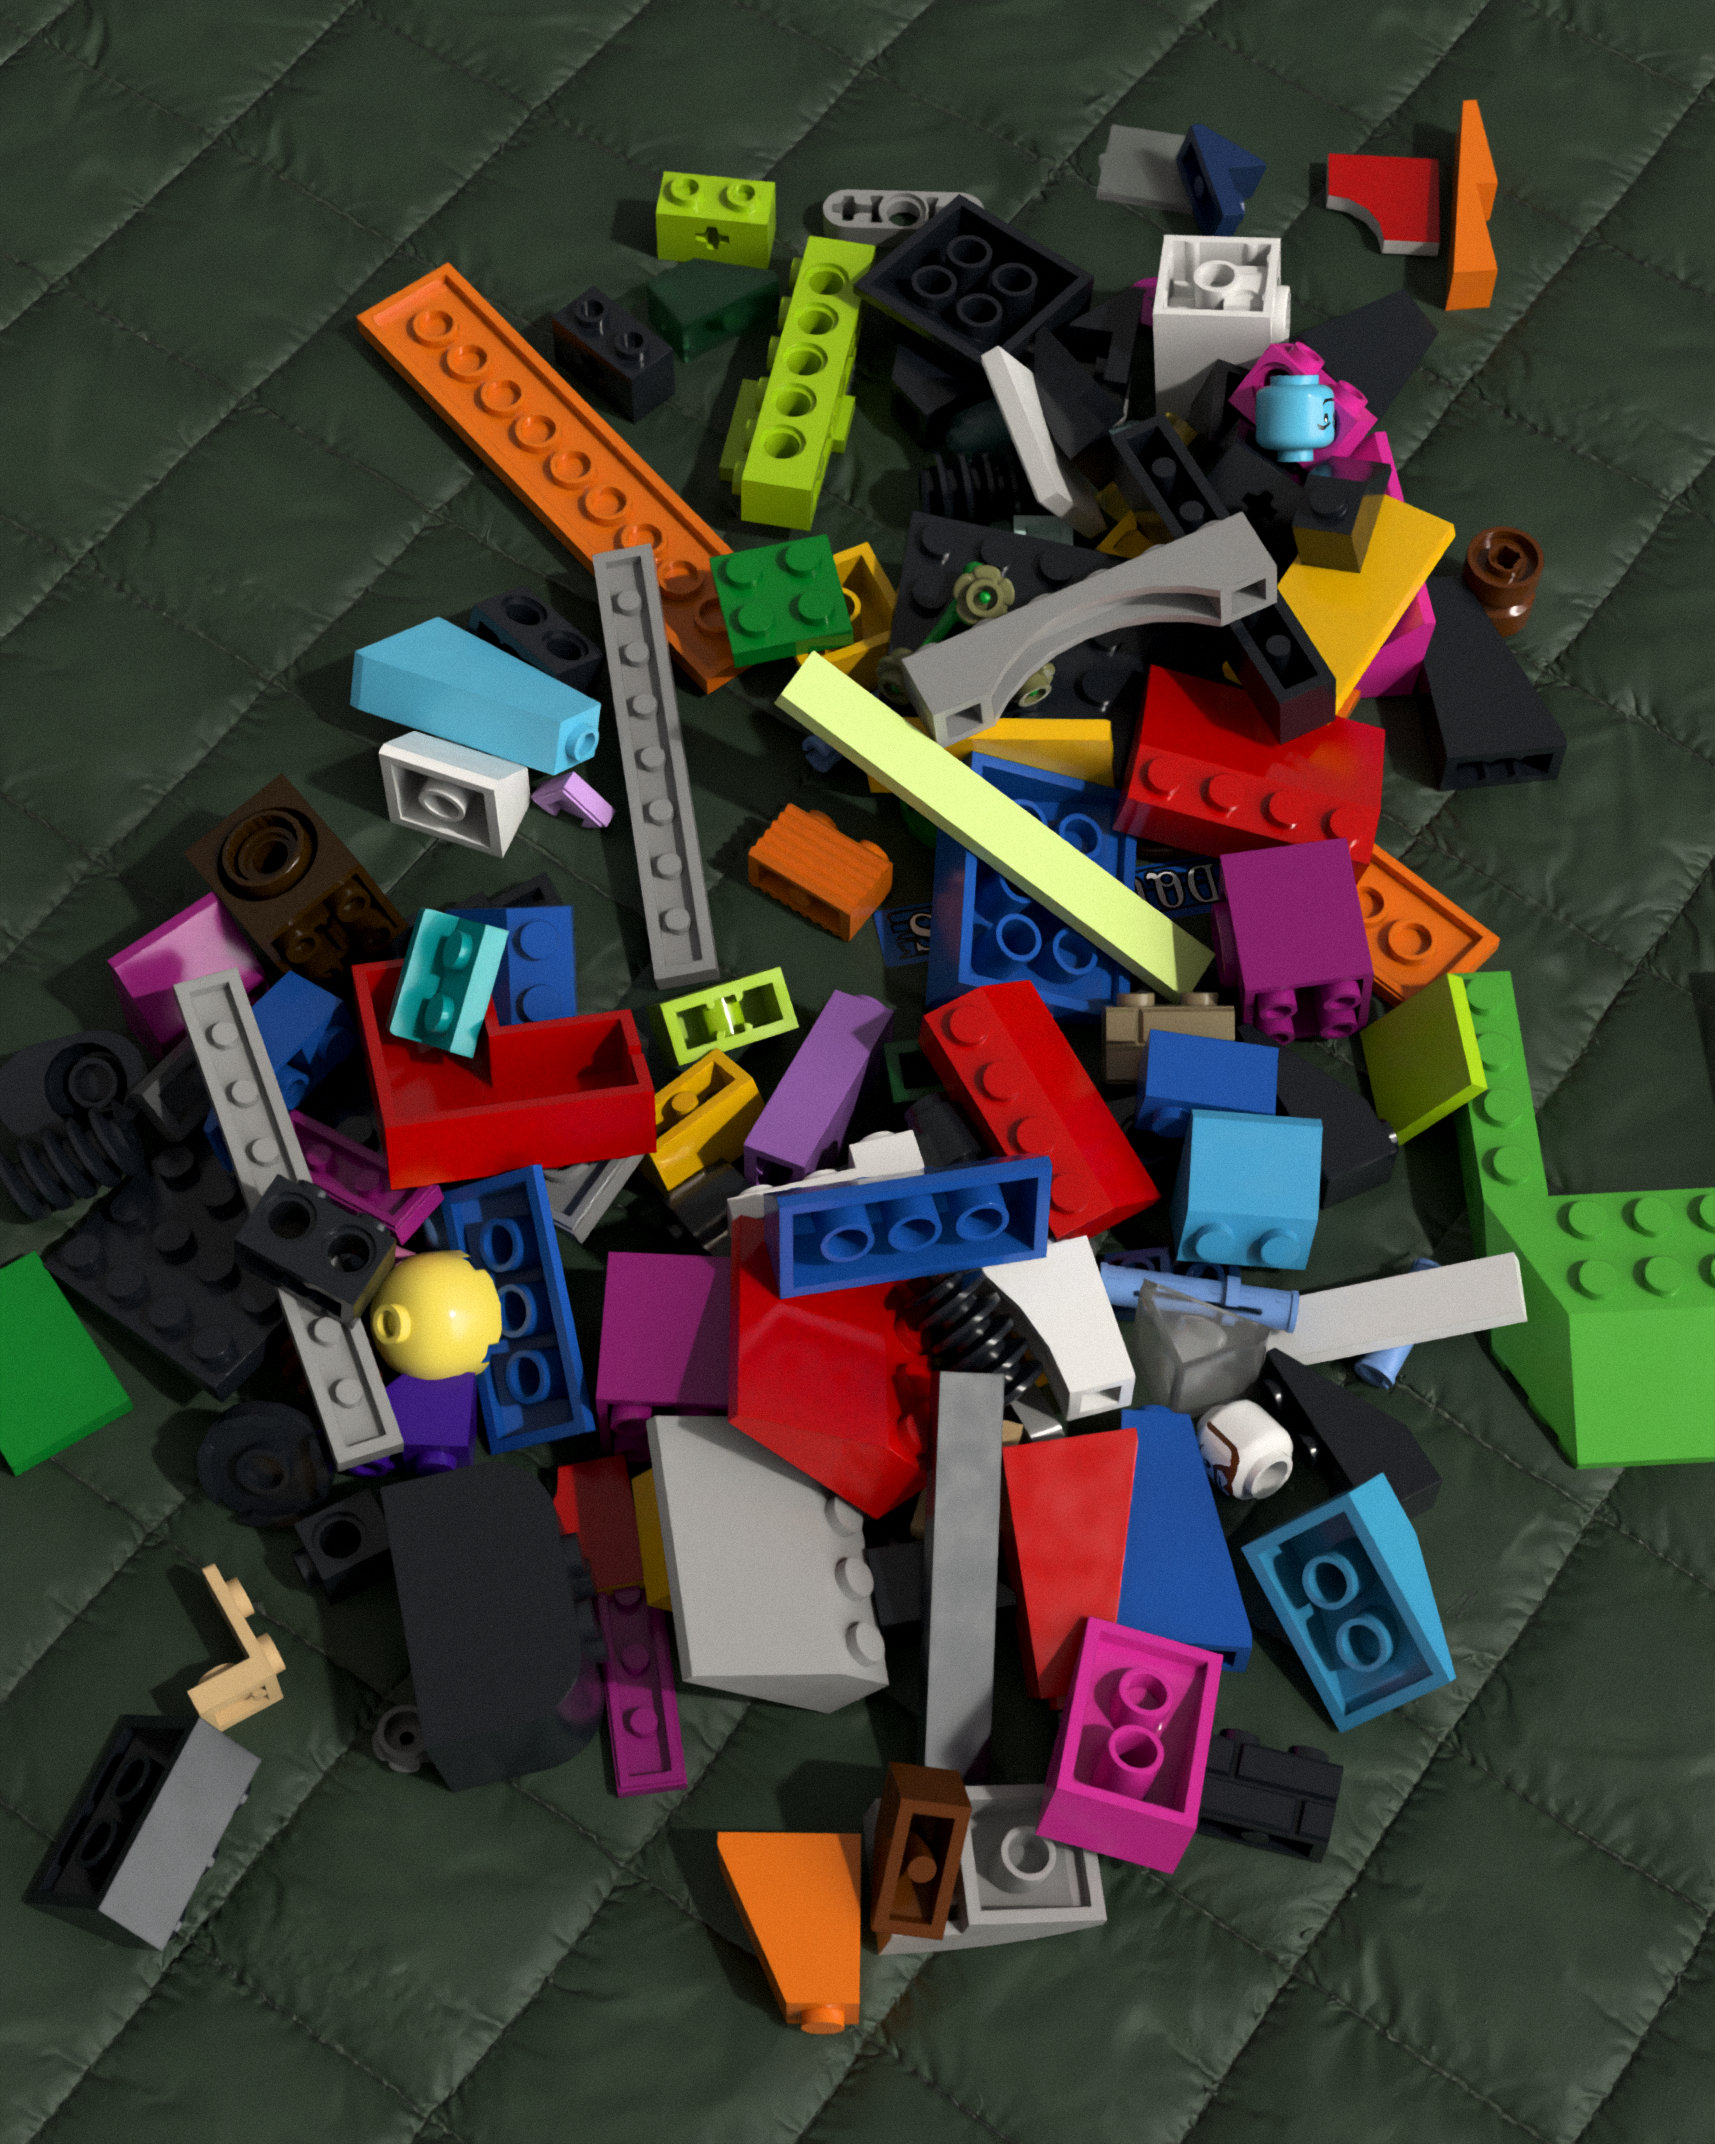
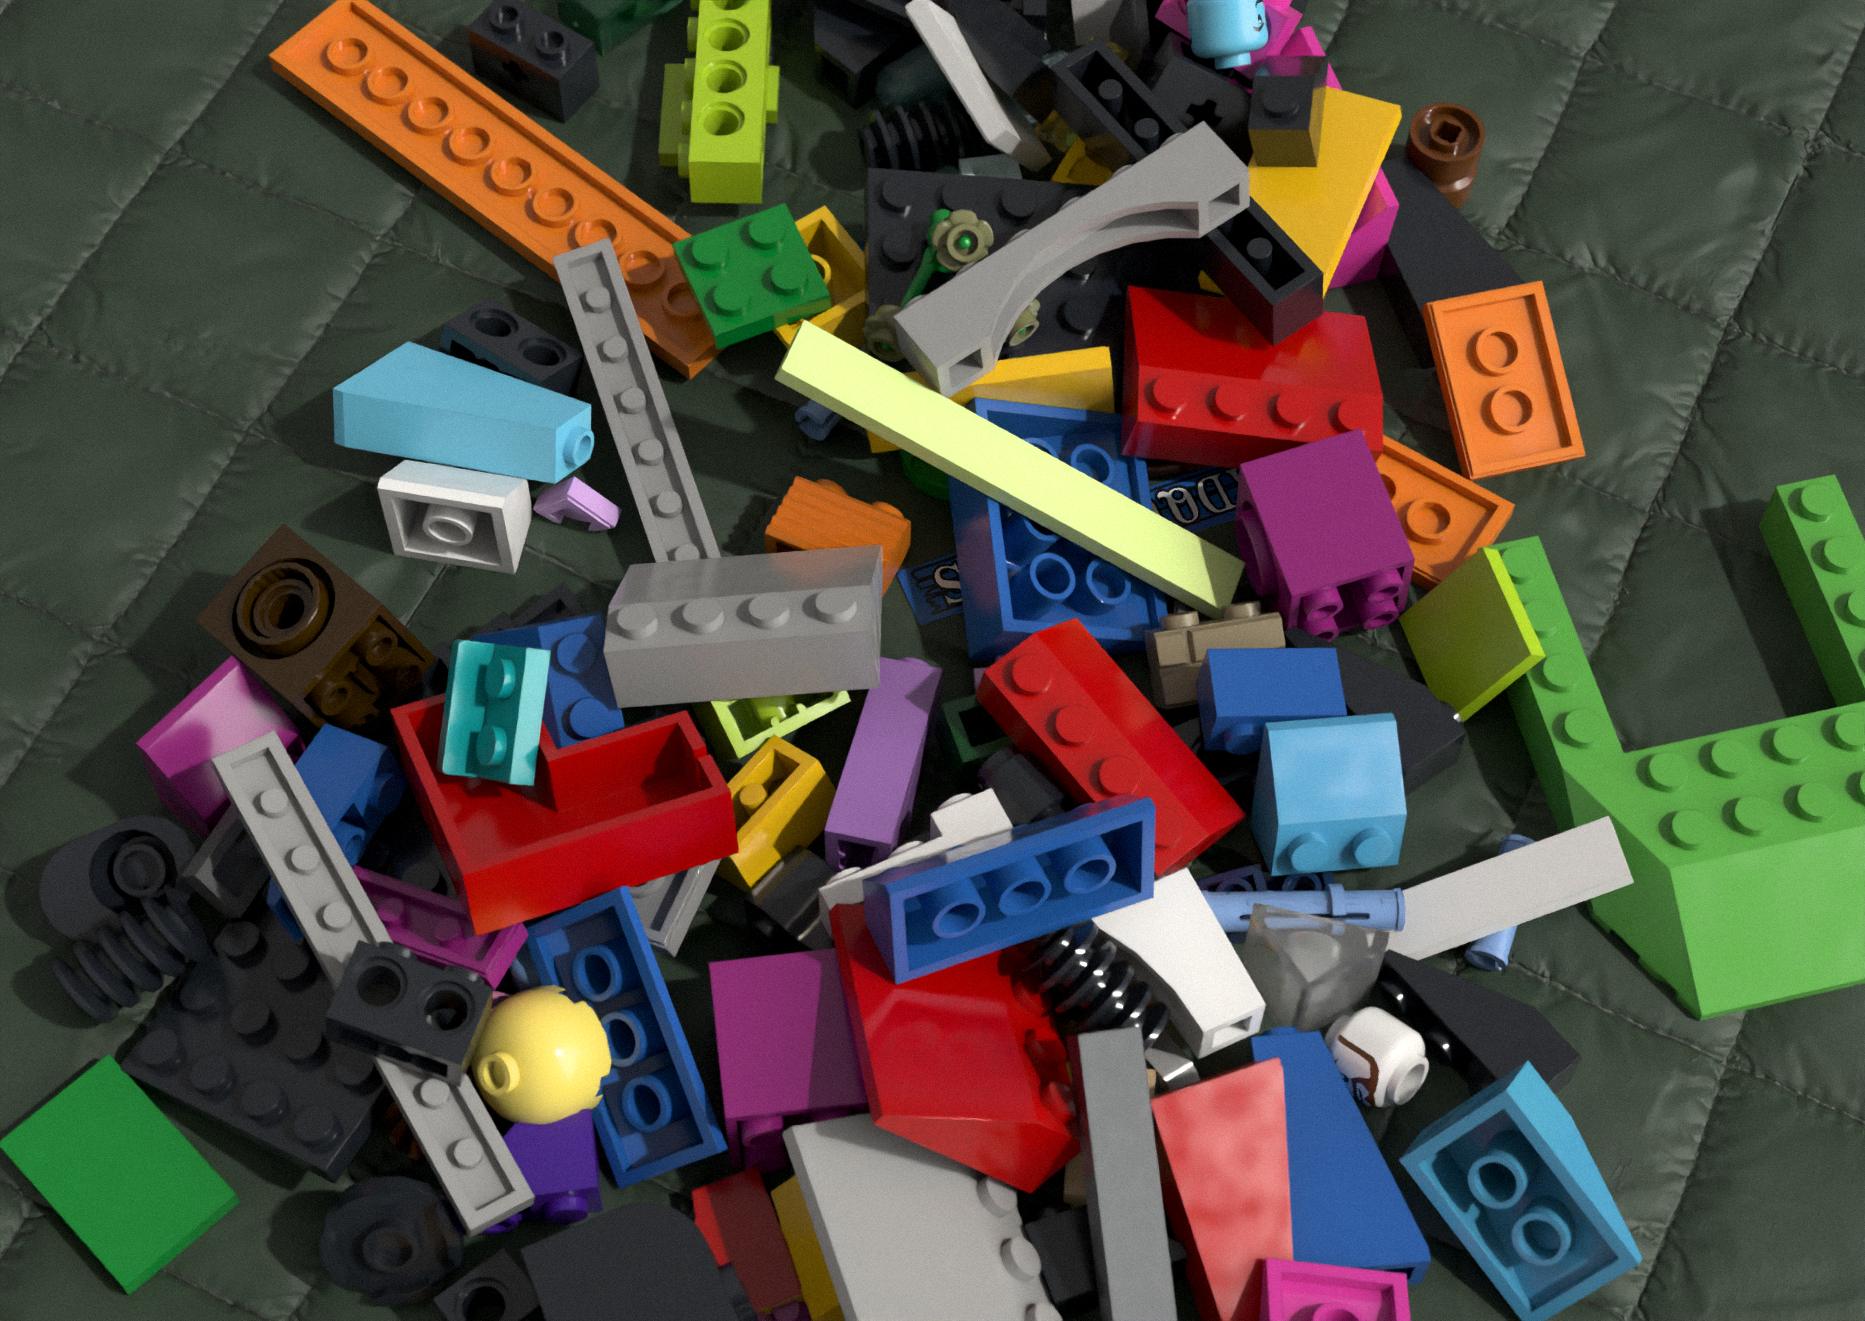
camera: 10 degrees left, 0 degrees up
none -> light grey slope [603,544,883,708]
none -> orange tile [1421,281,1586,482]

